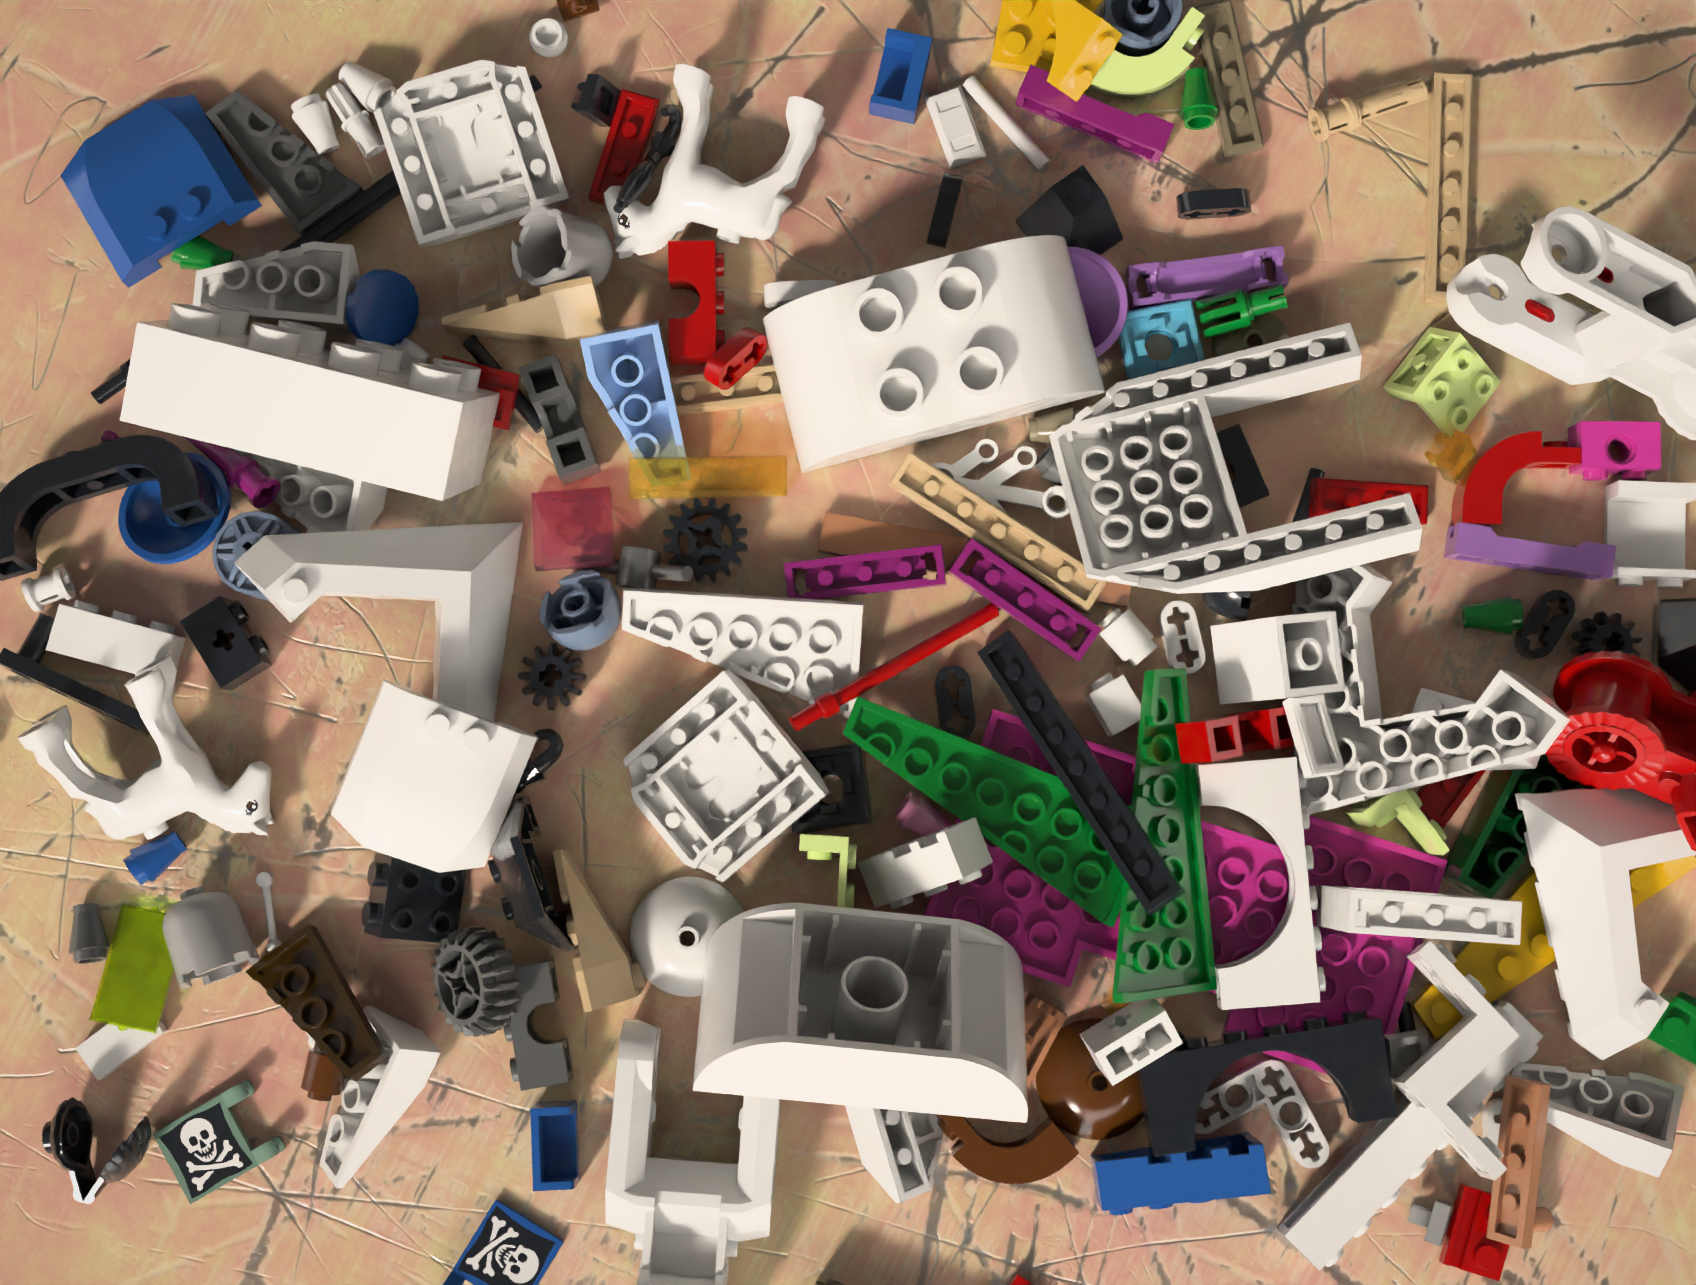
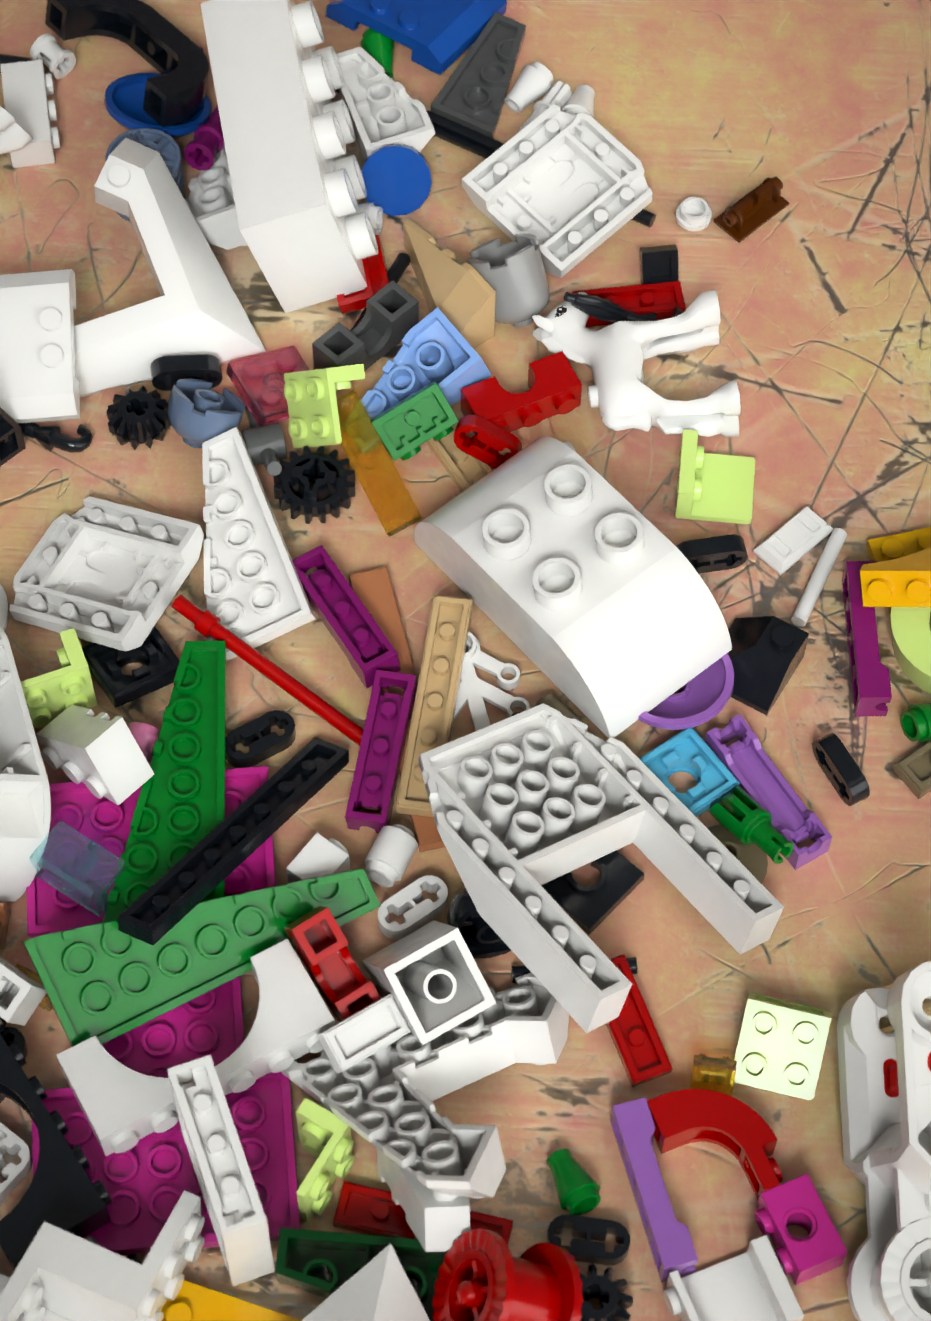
camera: 65 degrees right, 25 degrees down
black brick [180,596,272,690] -> none
blue panel [869,28,932,124] -> none
none -> clear light blue panel [29,821,126,917]
none -> black beam [150,354,223,391]
none -> yellowish green bracket [283,364,365,448]
none -> green bracket [369,381,459,461]
none -> yellowish green bracket [675,429,755,524]

